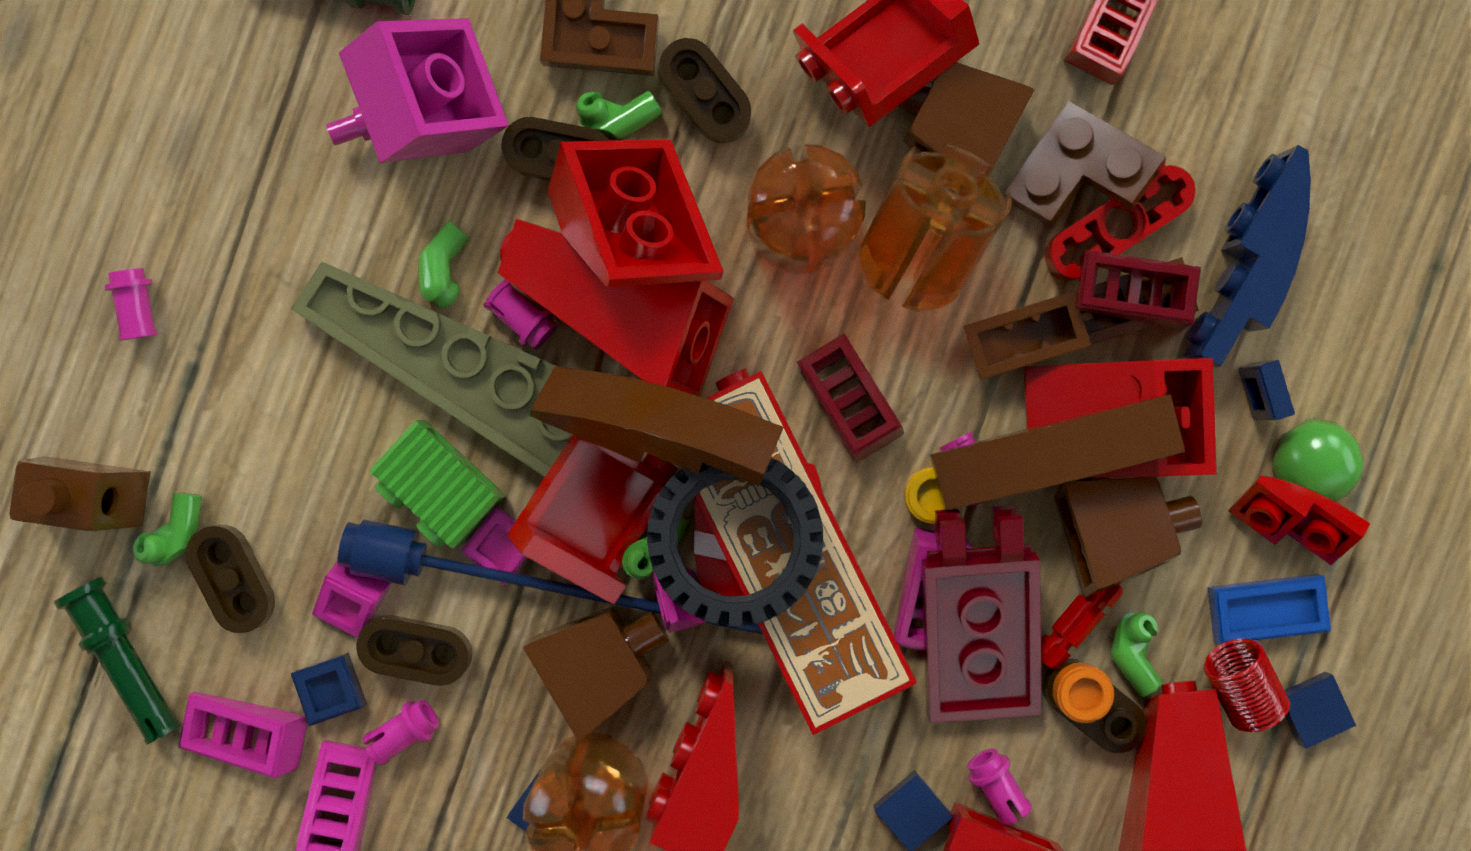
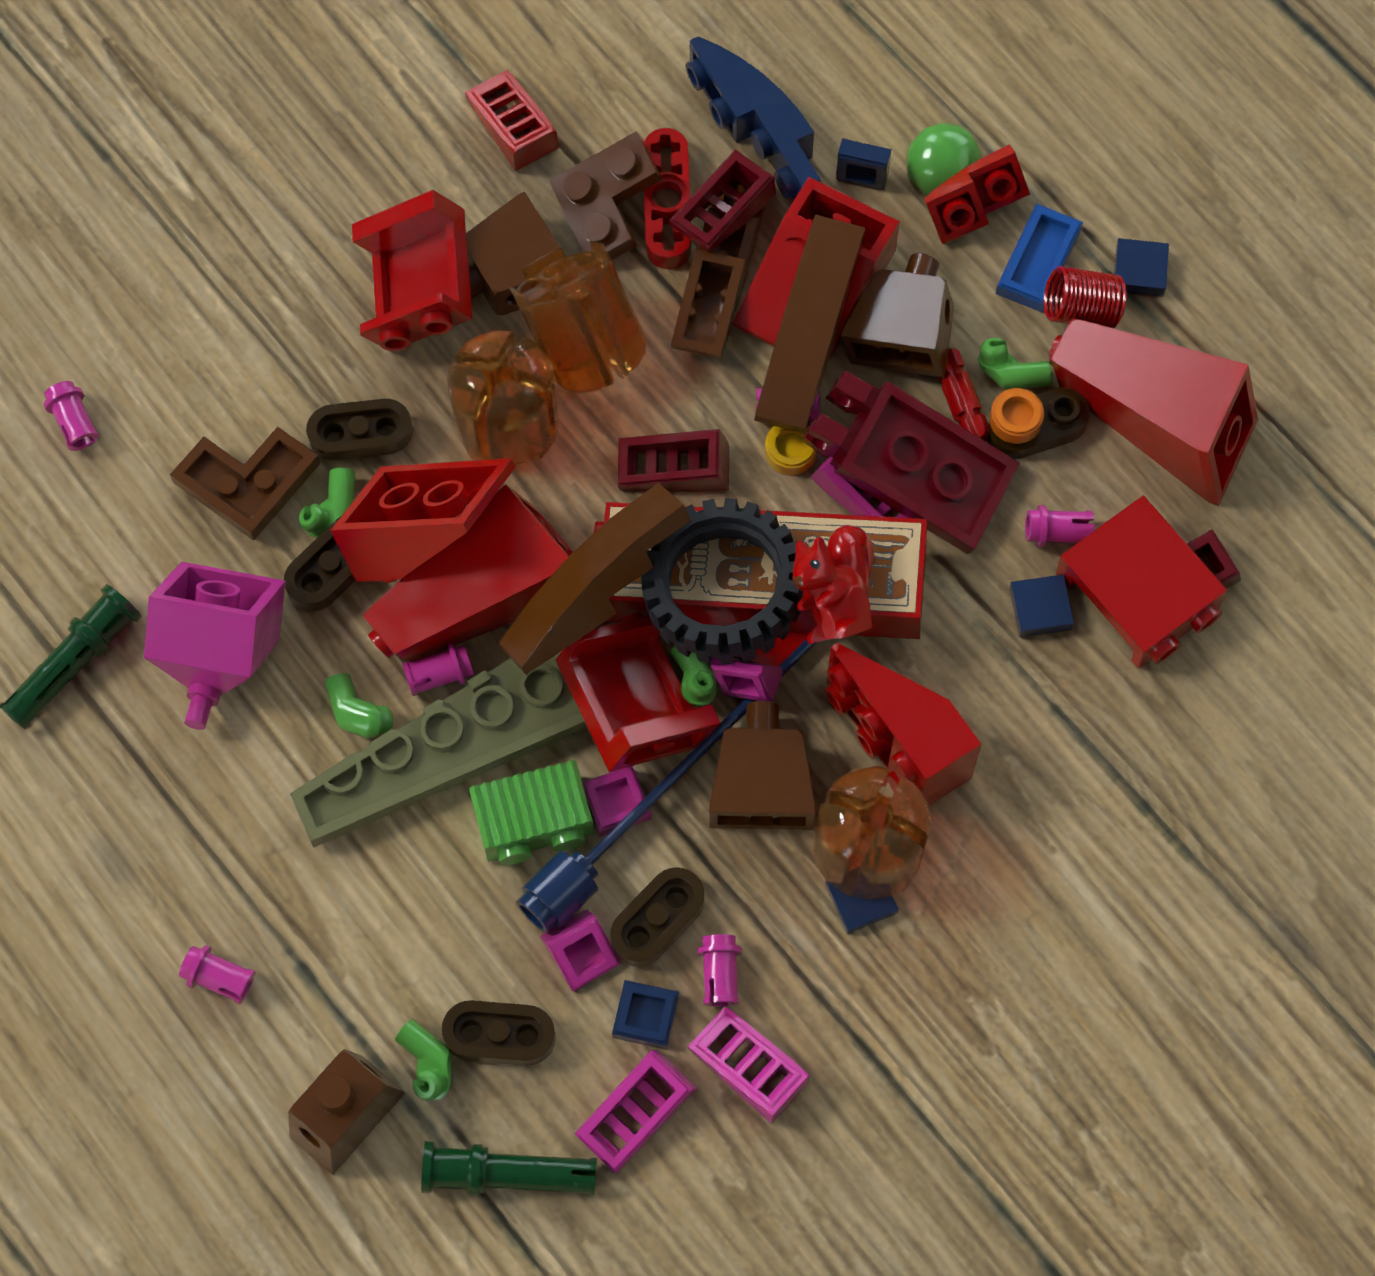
camera: 60 degrees left, 20 degrees down
none -> red animal [793,525,875,644]

